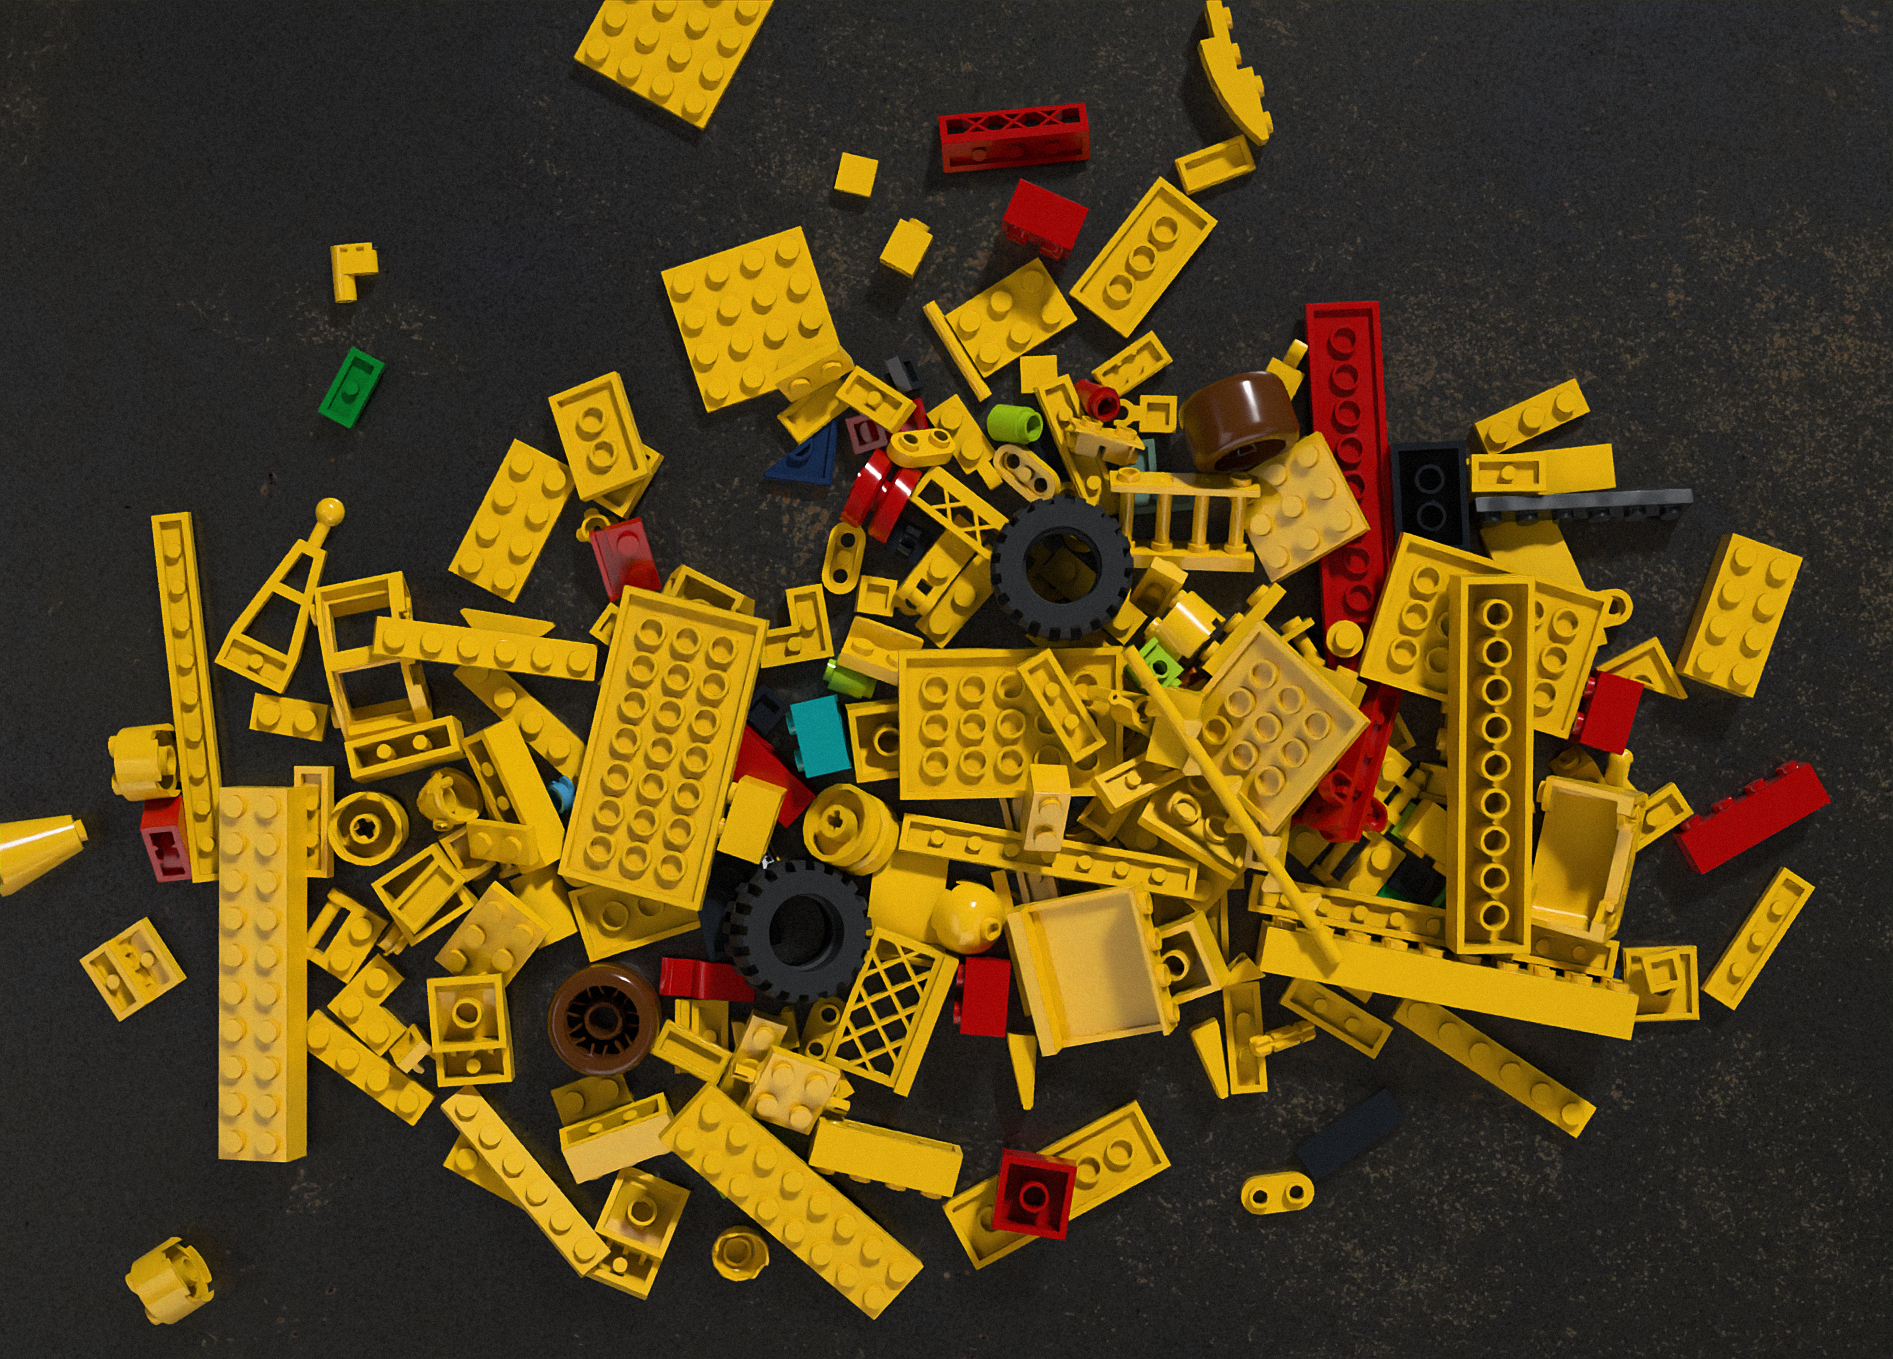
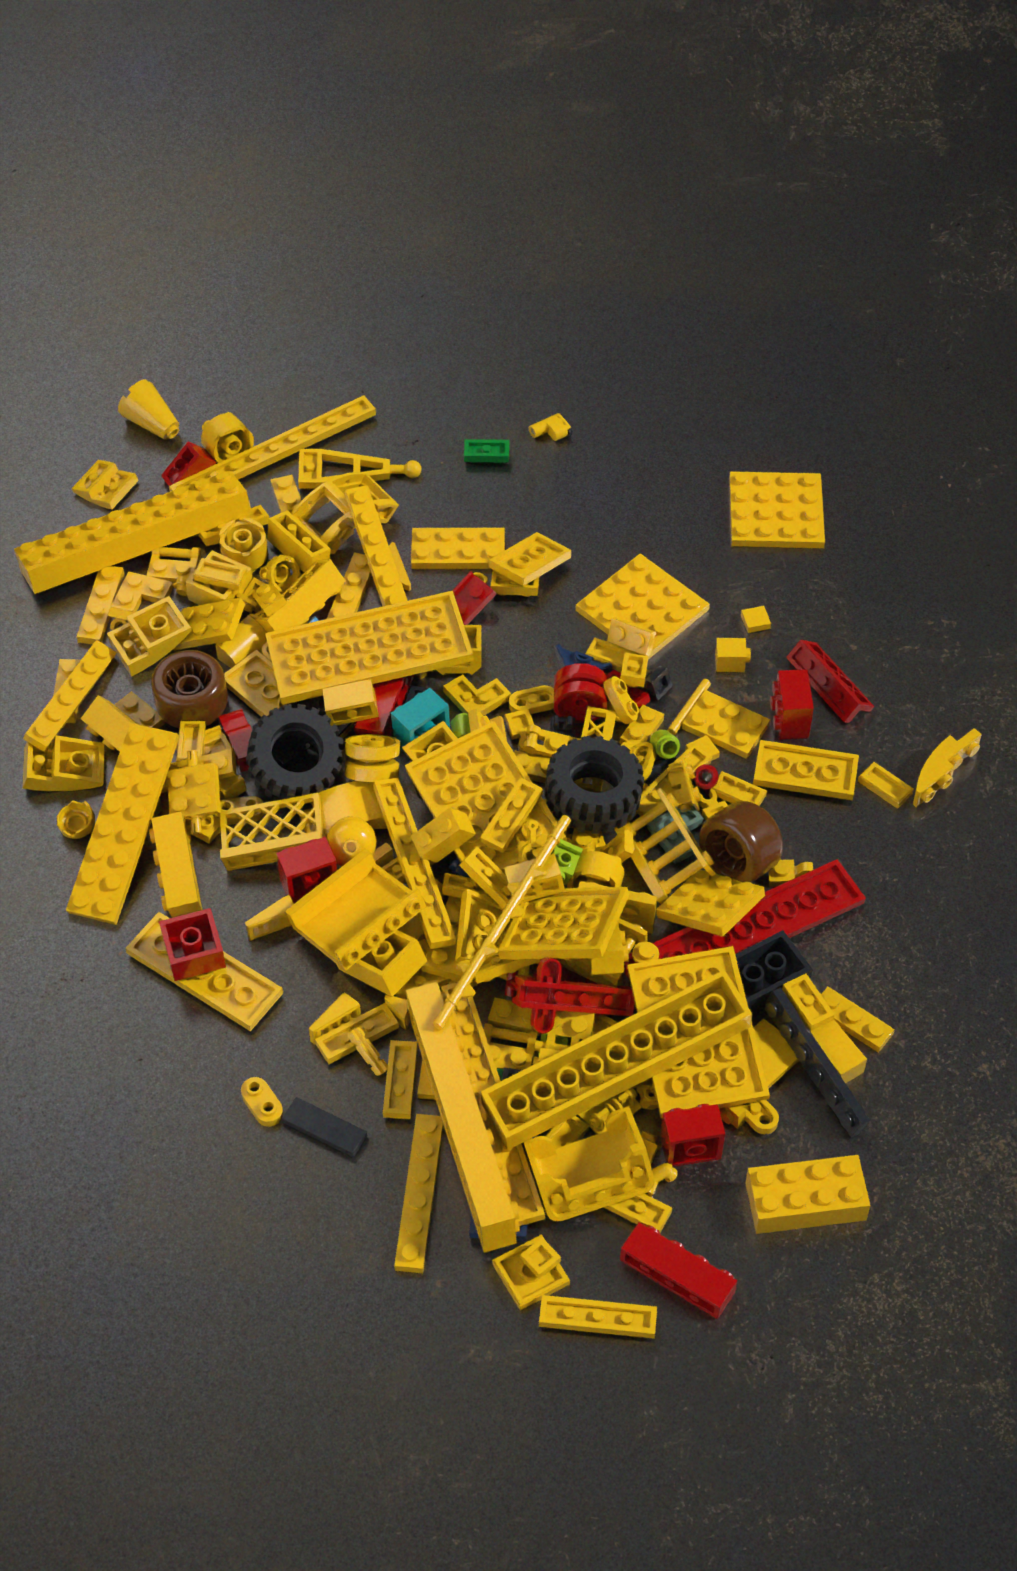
camera: 65 degrees right, 35 degrees down
yellow tile [1594,637,1688,699] -> none

